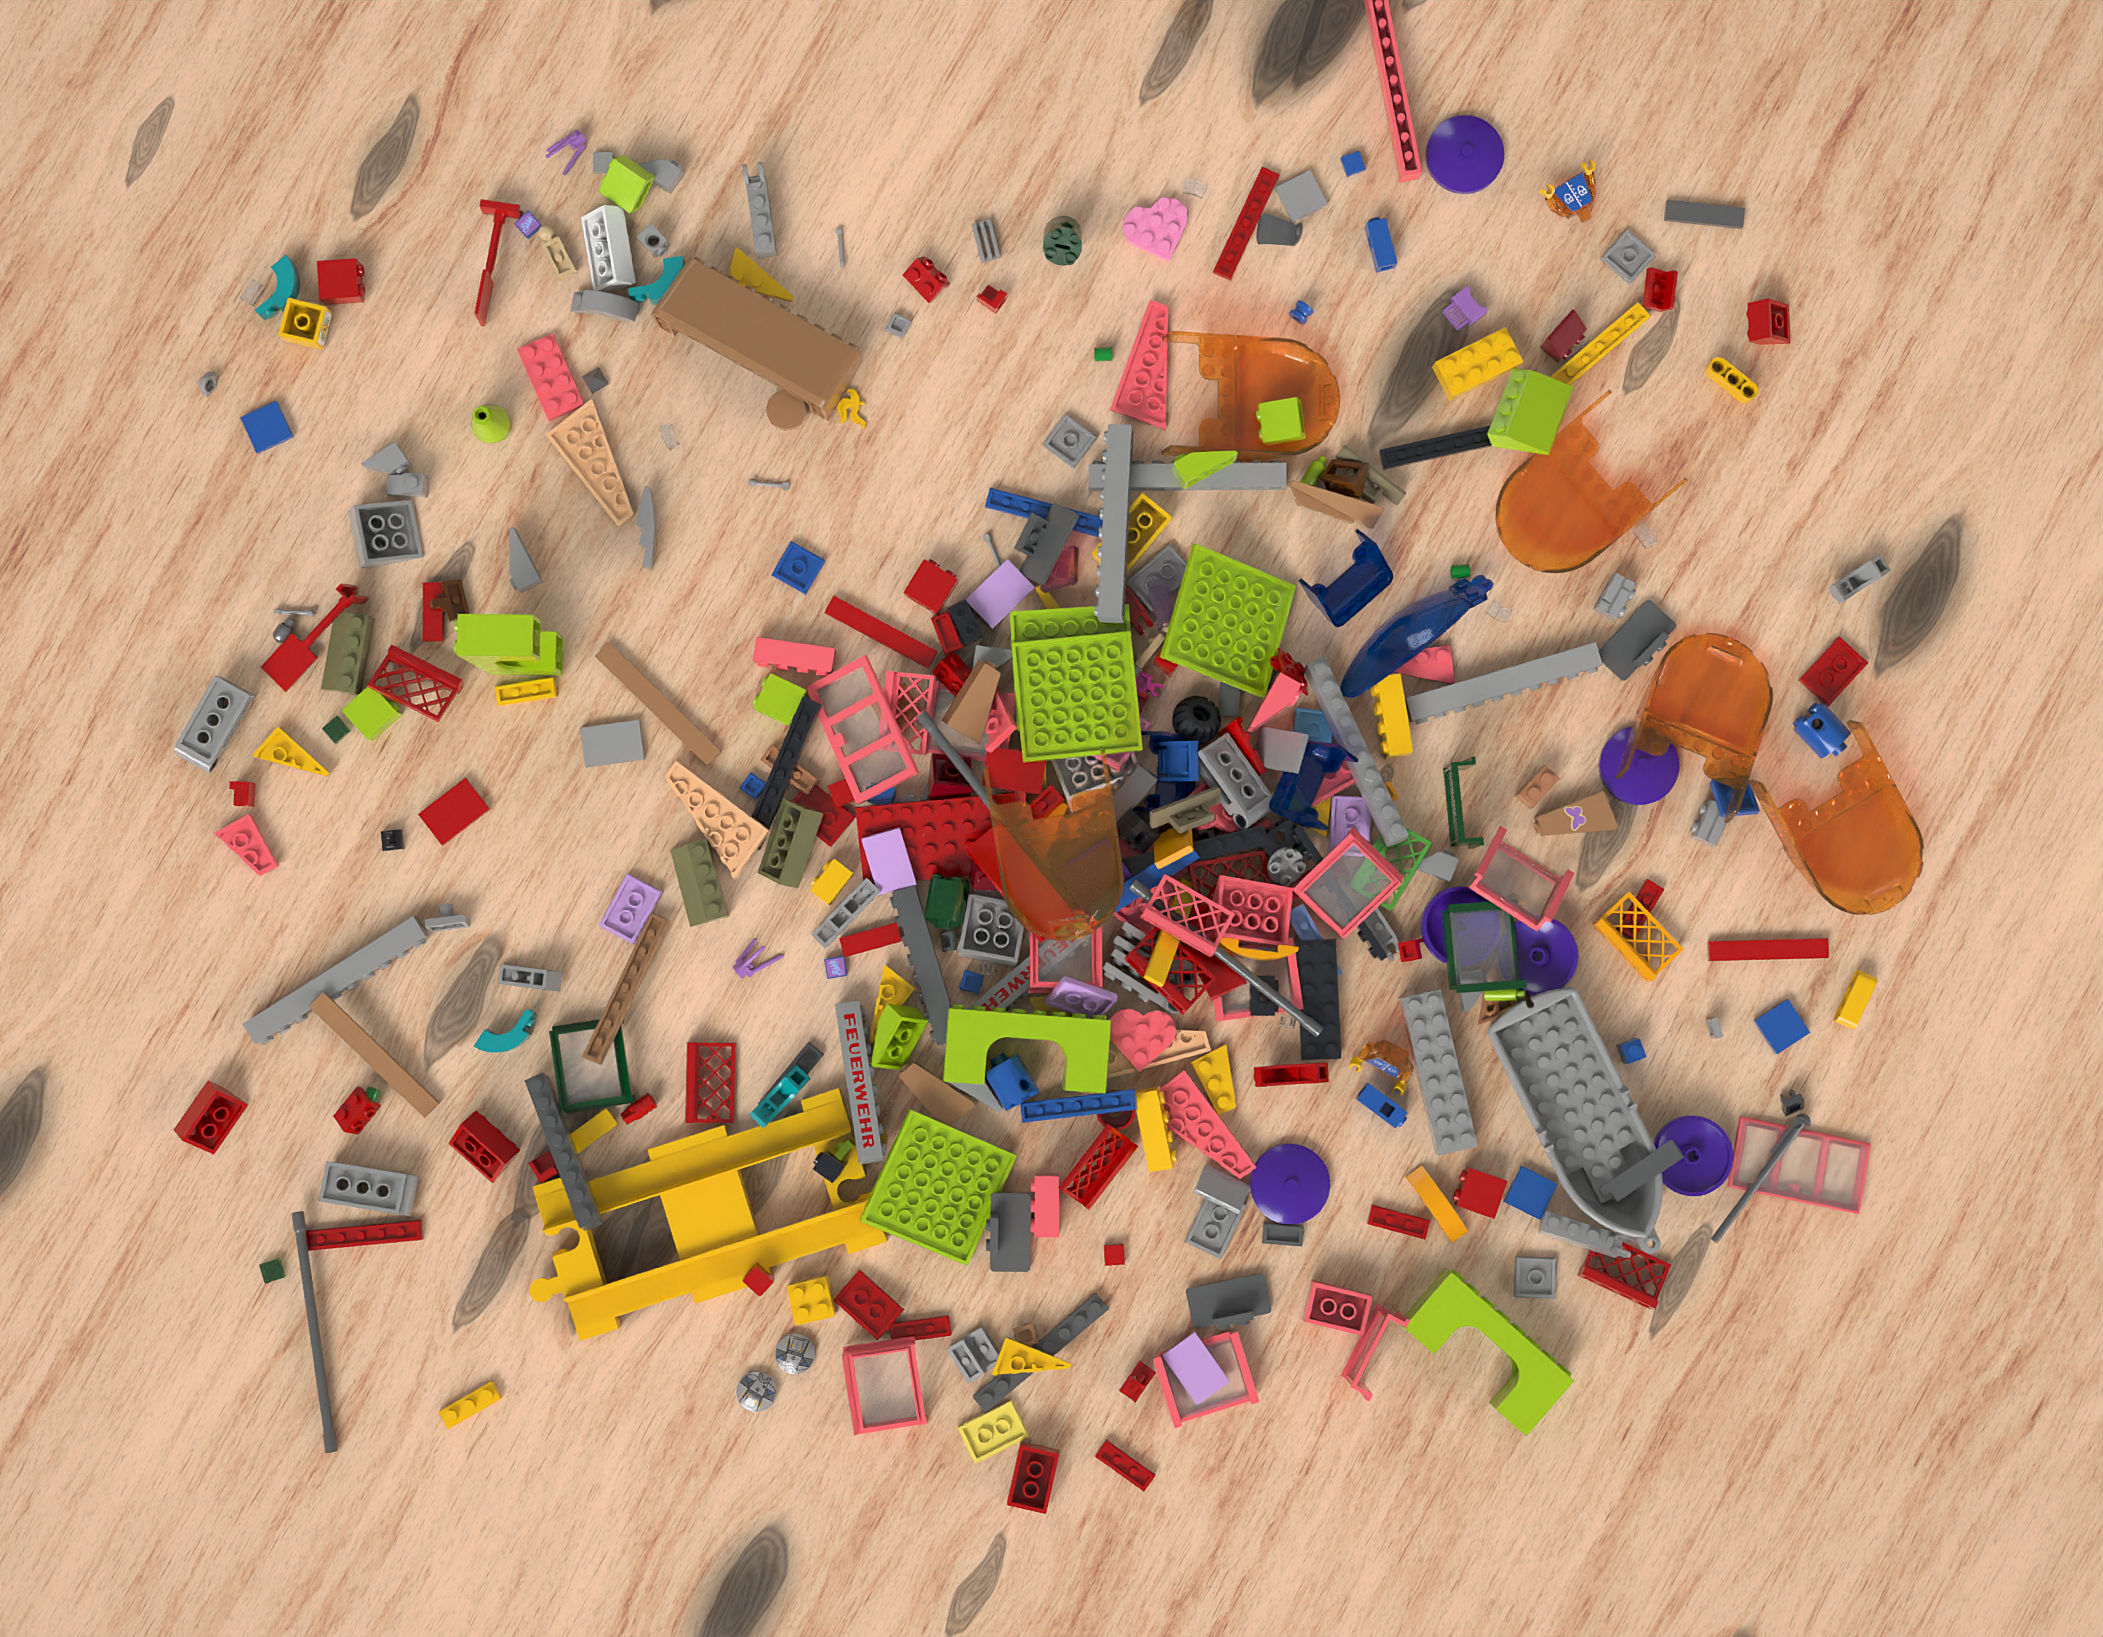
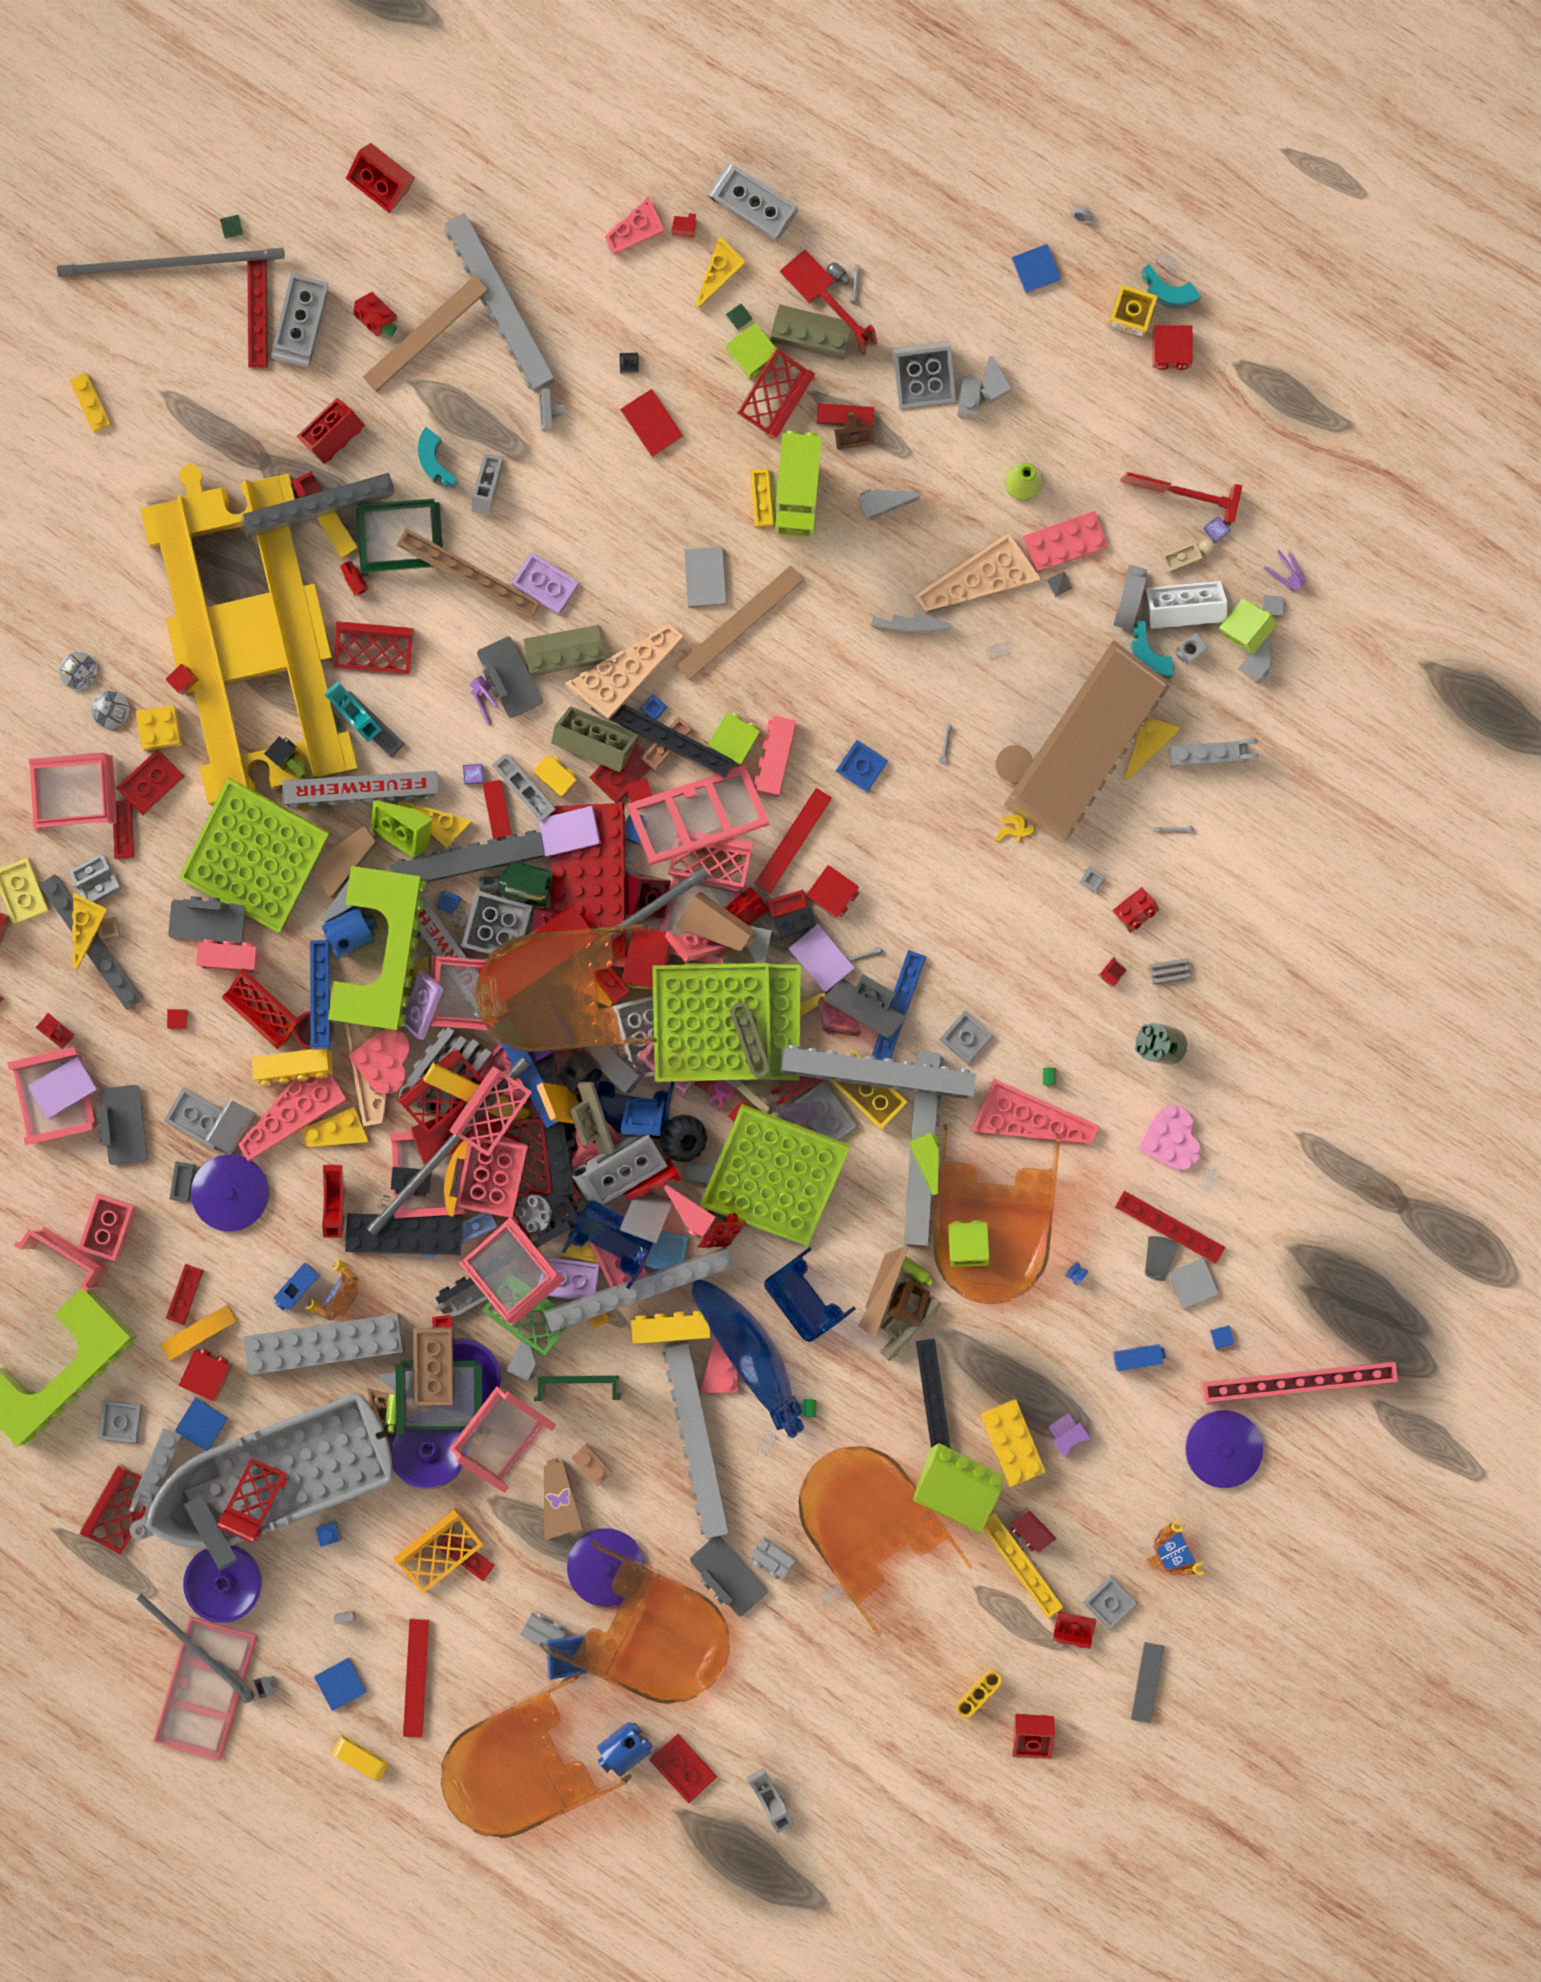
camera: 90 degrees right, 0 degrees up
none -> red piece [217,1458,288,1543]
none -> medium nougat tile [413,1327,453,1406]
none -> dark grey bracket [477,636,542,718]
none -> olive plate [731,1003,769,1078]

